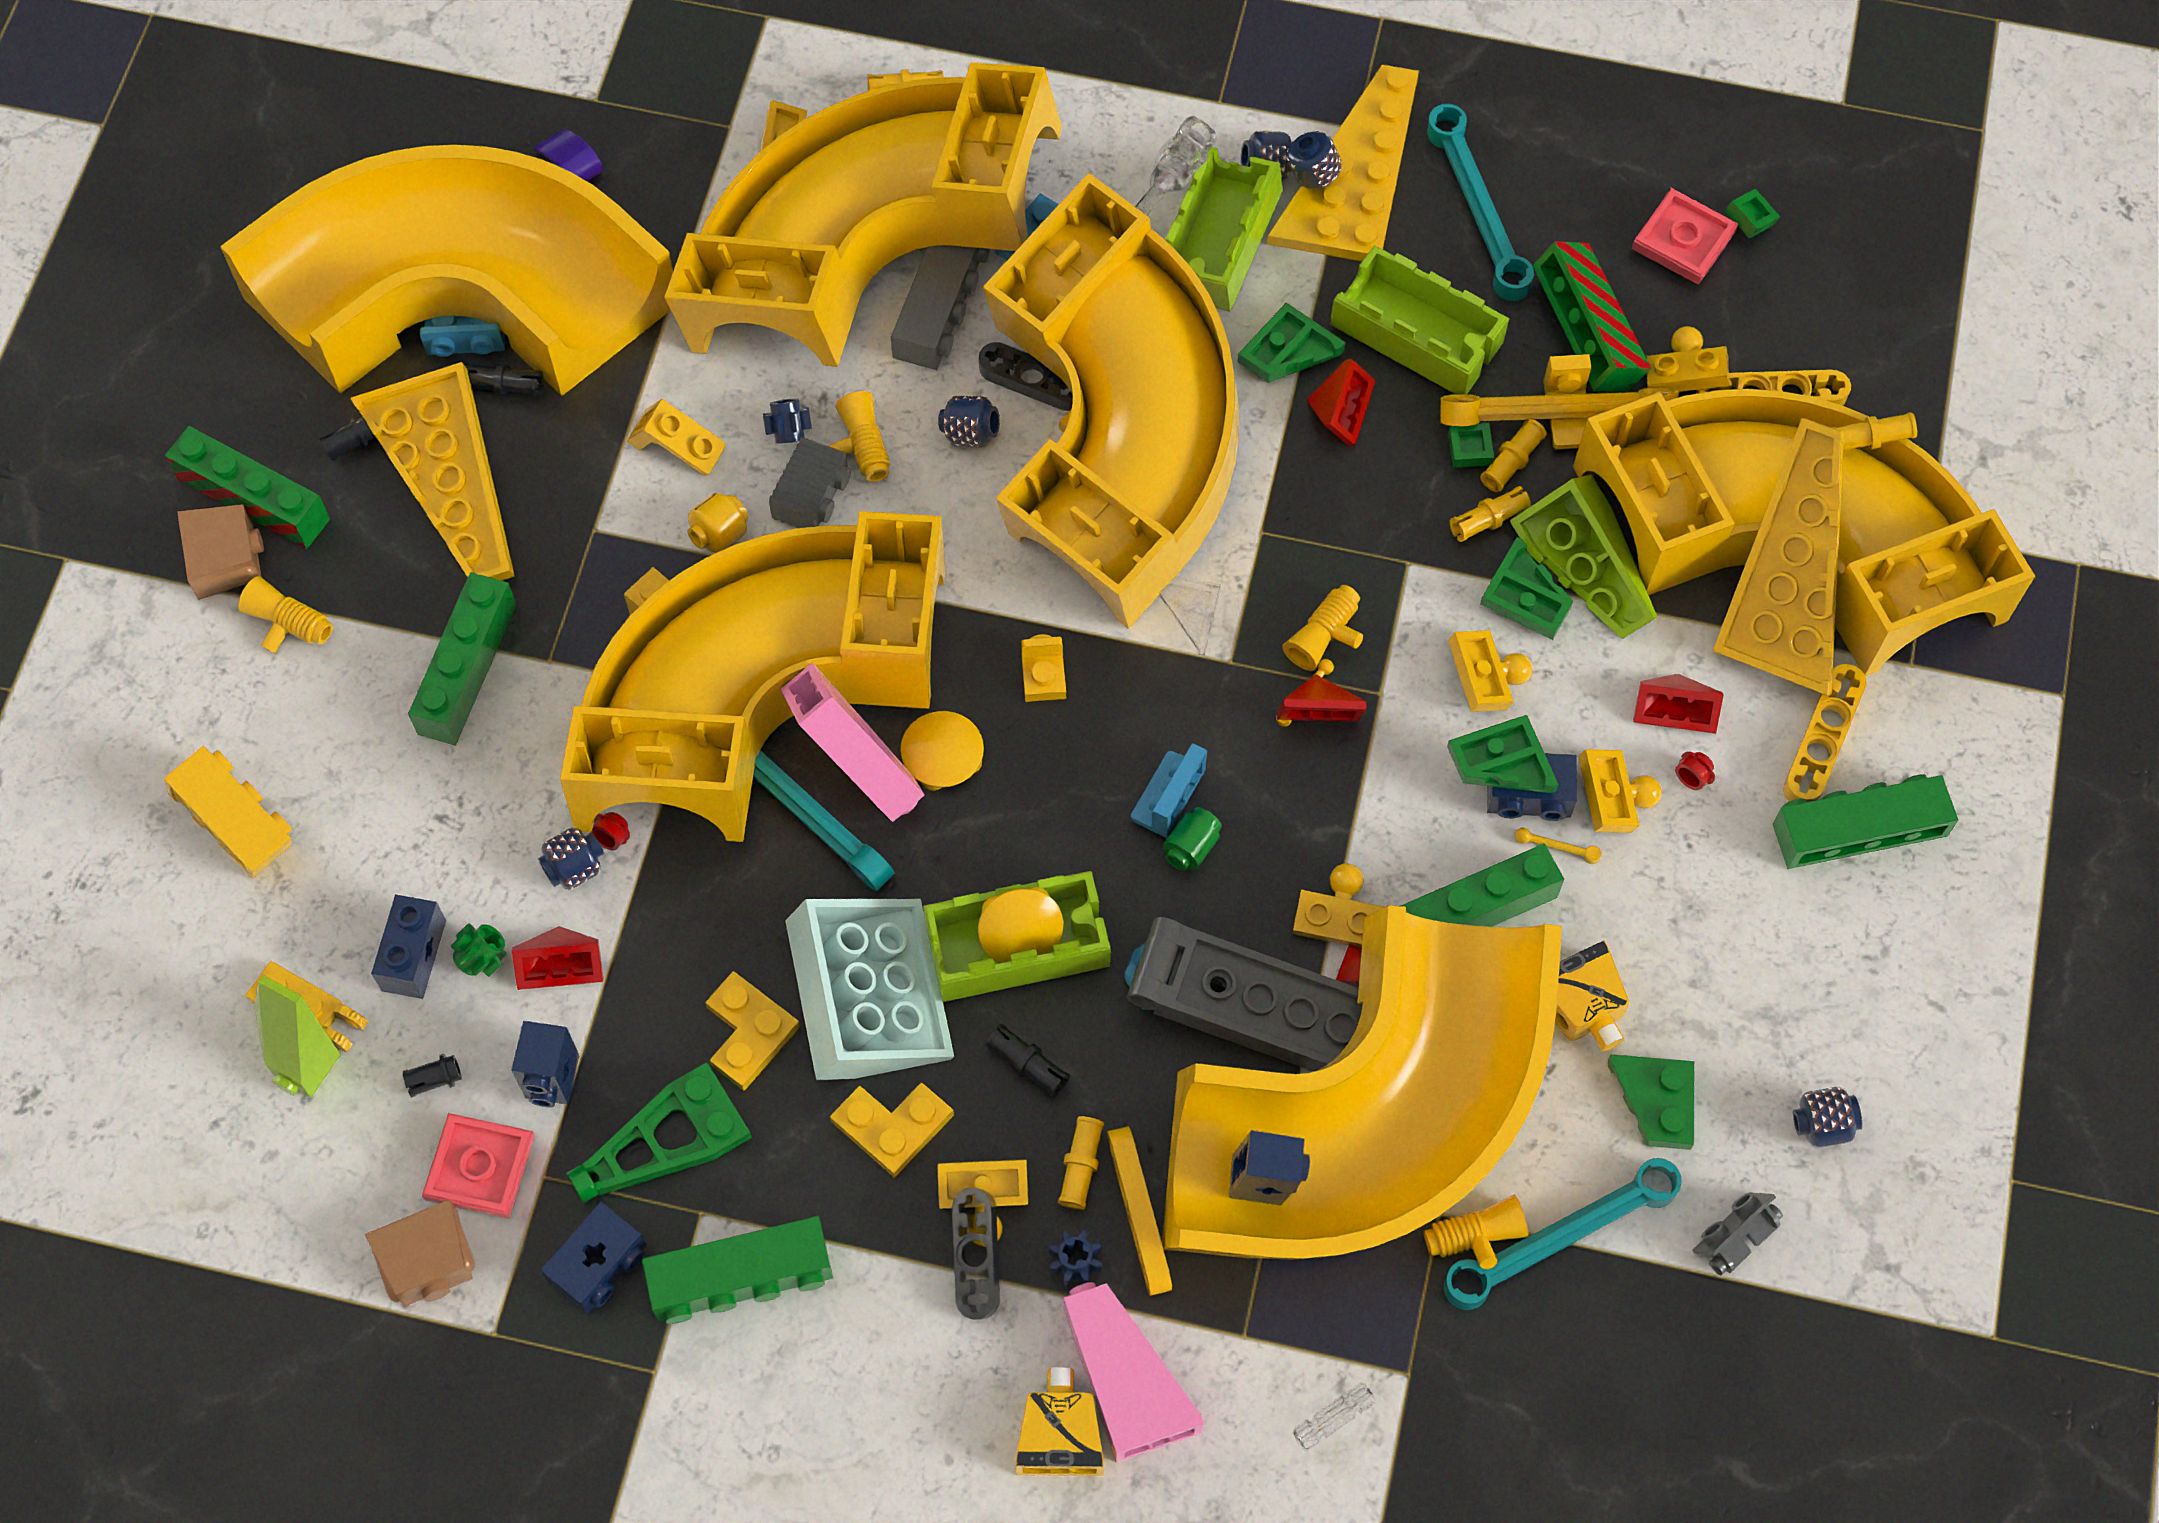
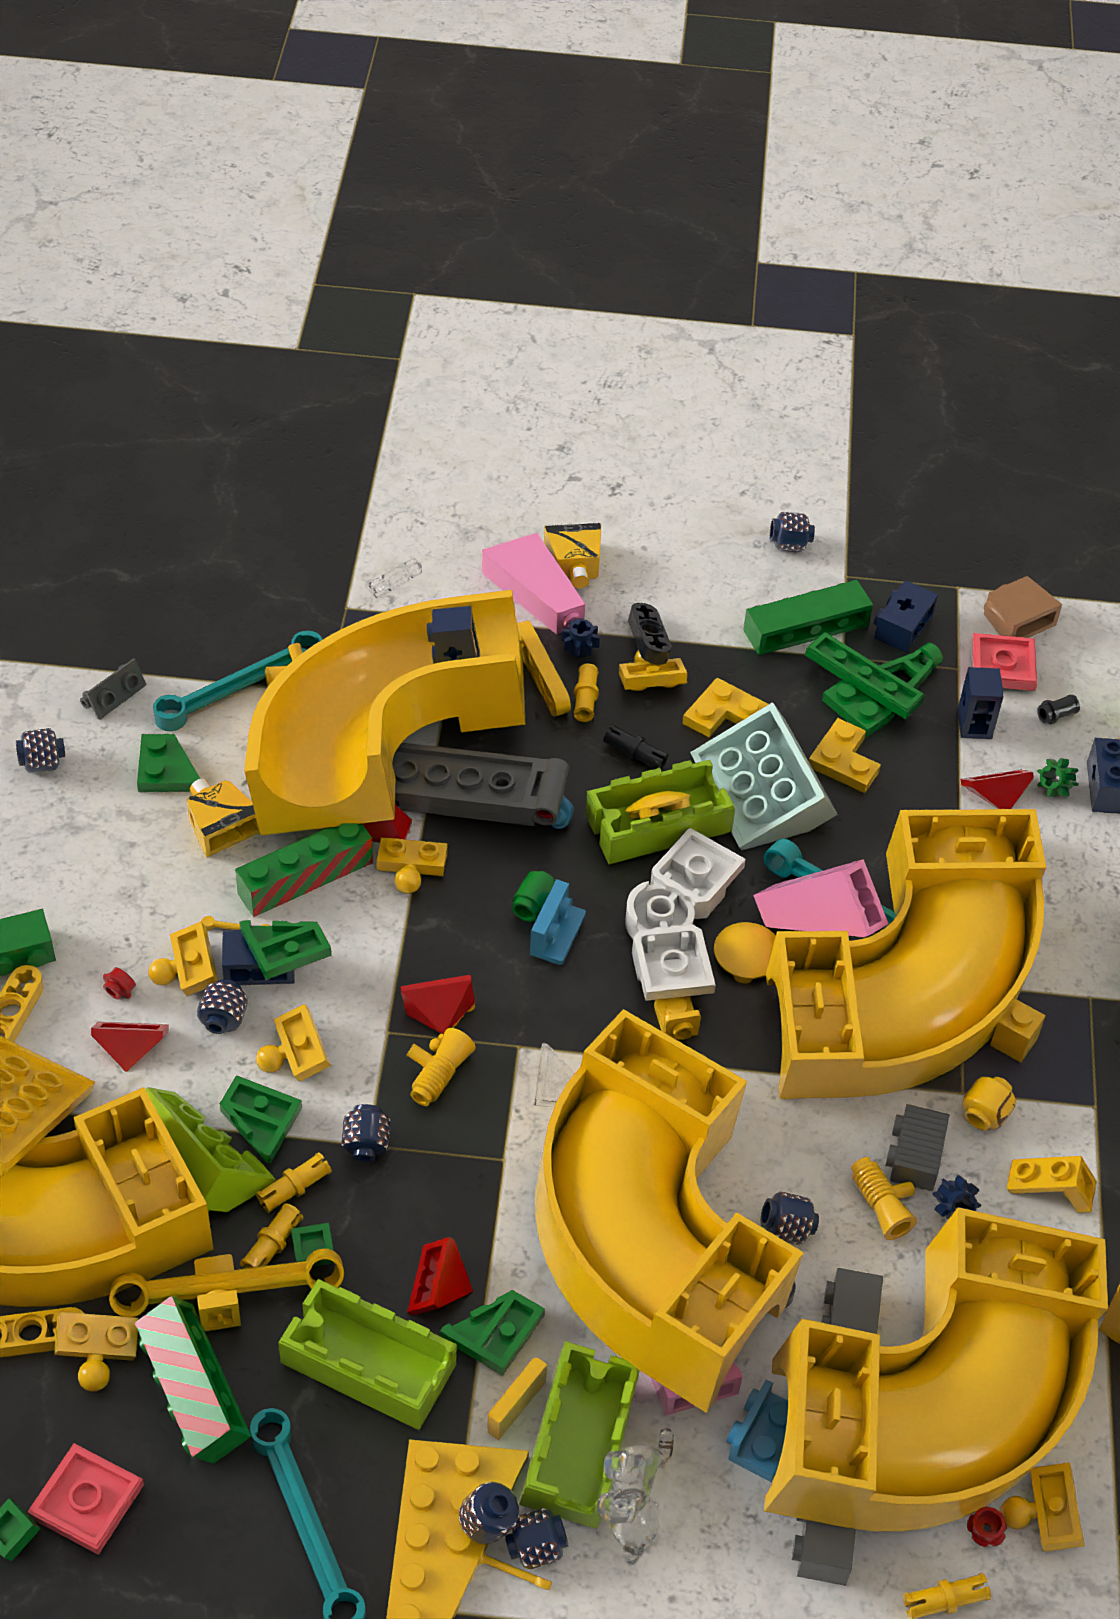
camera: 170 degrees right, 15 degrees down
none -> dark blue head [197,979,248,1034]
none -> dark blue head [341,1104,391,1162]
none -> yellow tile [487,1357,547,1440]
none -> white plate [625,828,746,1001]
none -> dark blue head [769,512,815,552]
none -> green tile [805,632,926,719]

